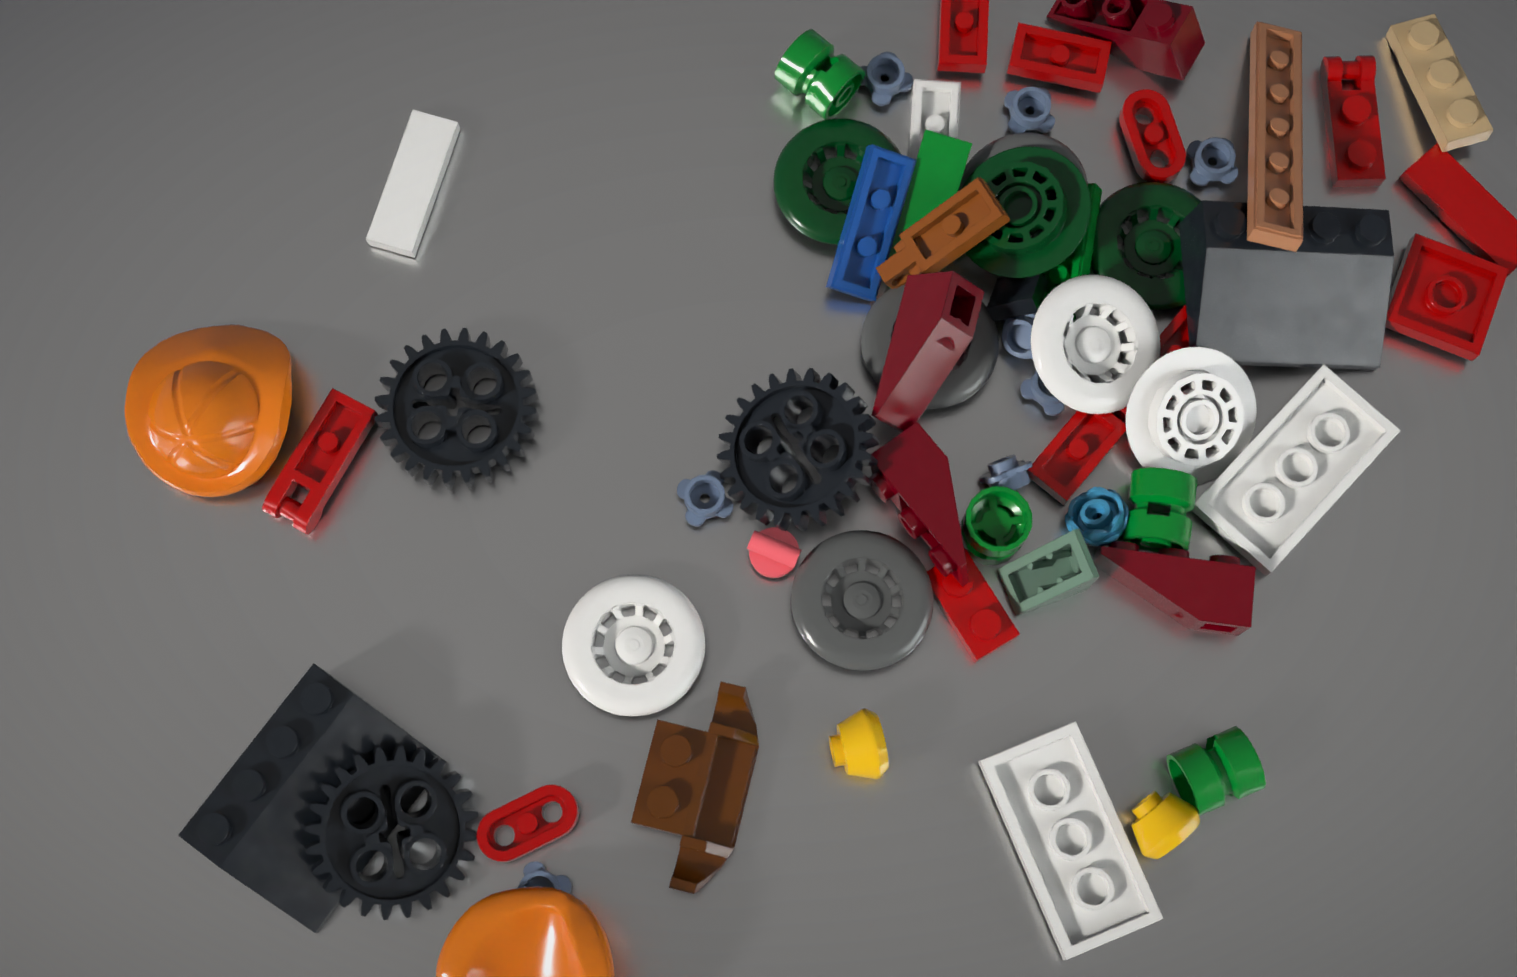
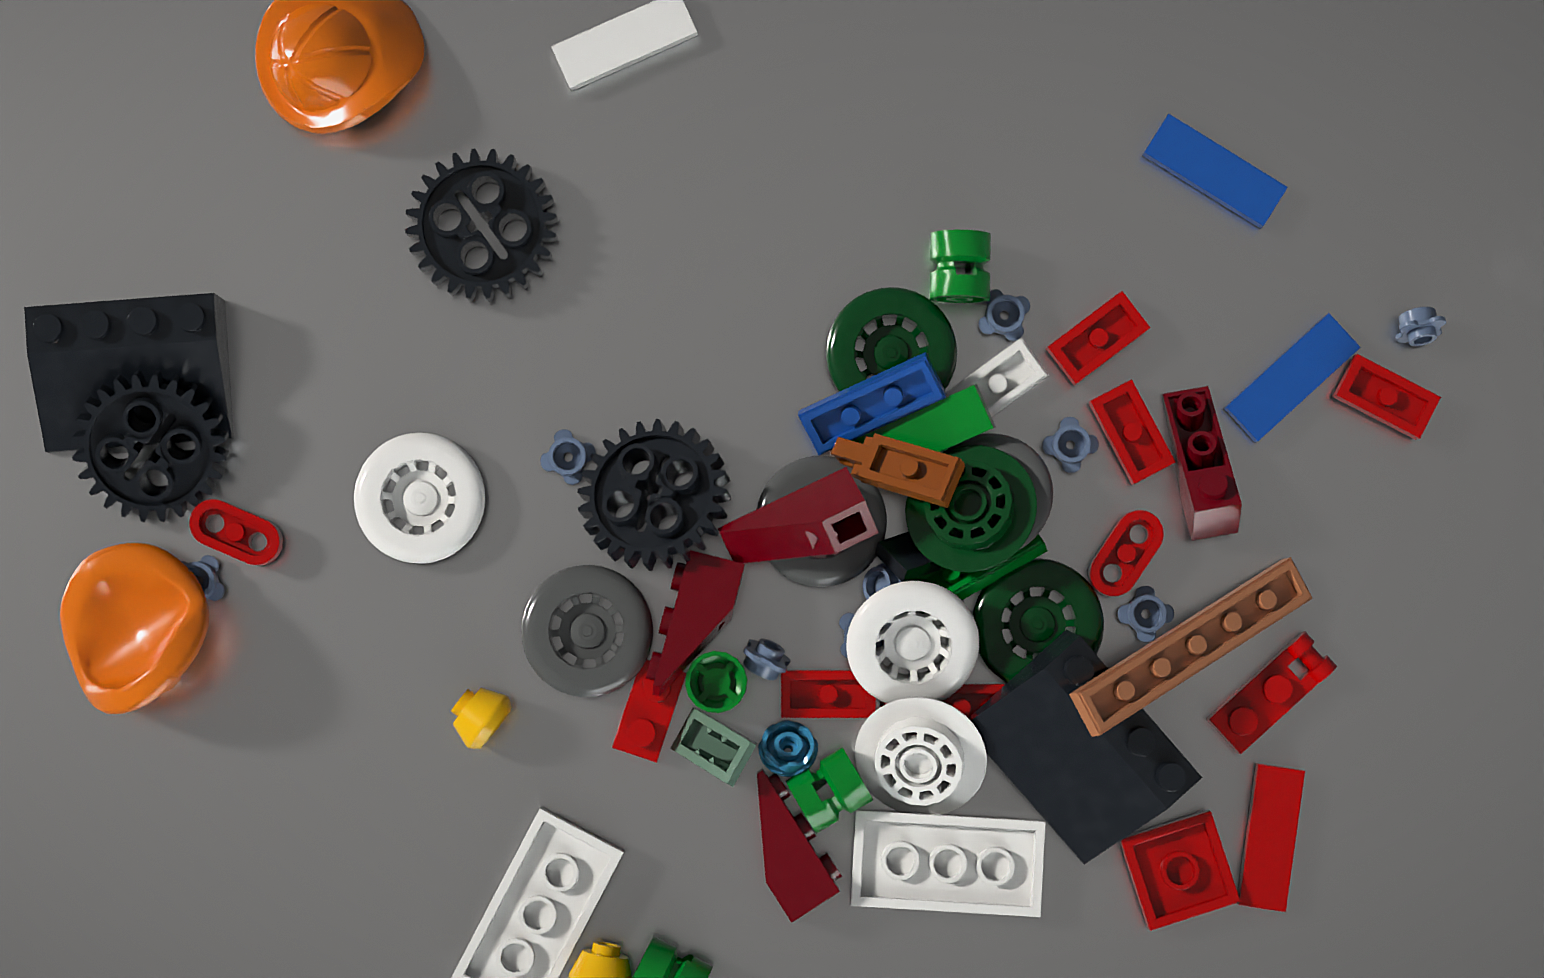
camera: 50 degrees right, 10 degrees up
red plate [262,388,378,535] -> none
reddish brown plate [631,681,759,894] -> none
coral plate [747,527,802,578] -> none
tan plate [1386,14,1493,152] -> none

